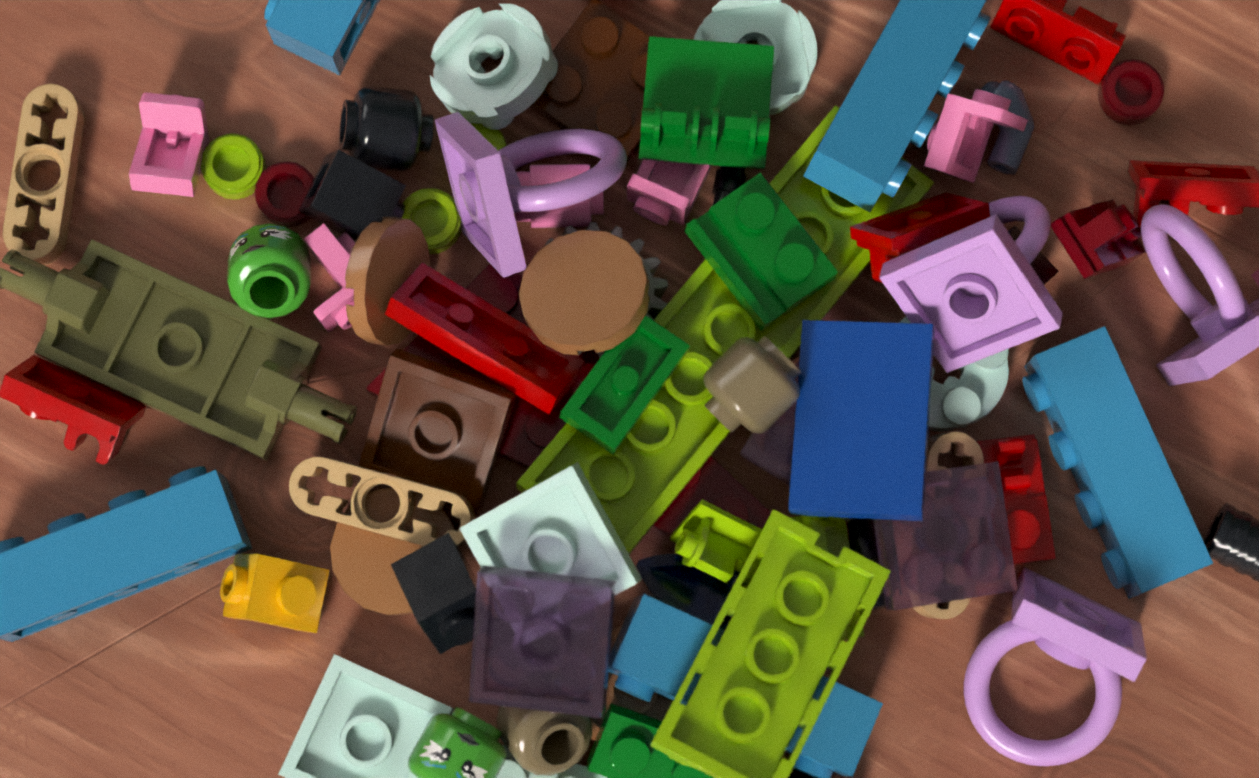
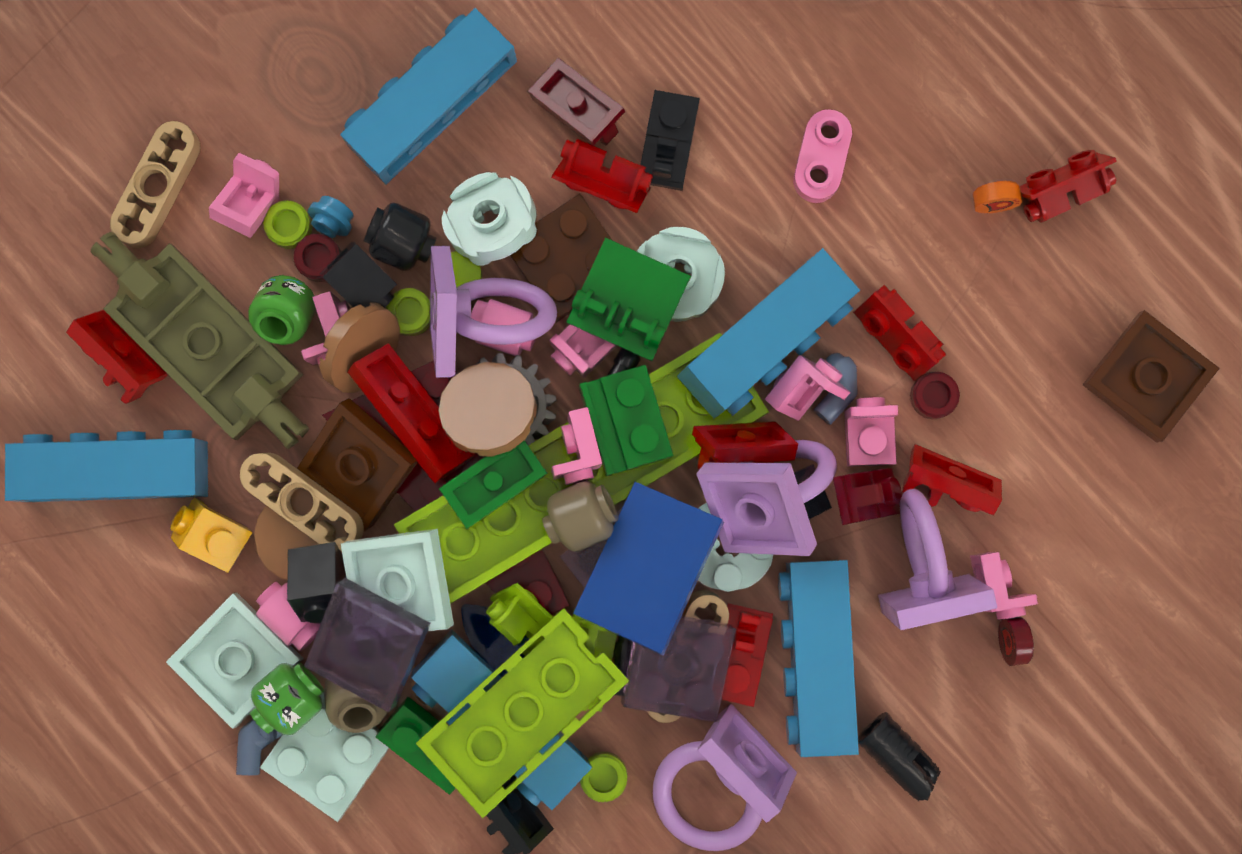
camera: 25 degrees right, 5 degrees up
none -> bright pink brick [256,581,327,651]
none -> dark azure plate [308,196,354,238]
none -> bright pink bracket [551,407,602,485]
none -> lime tile [580,752,627,802]
none -> bright pink bracket [844,397,898,467]

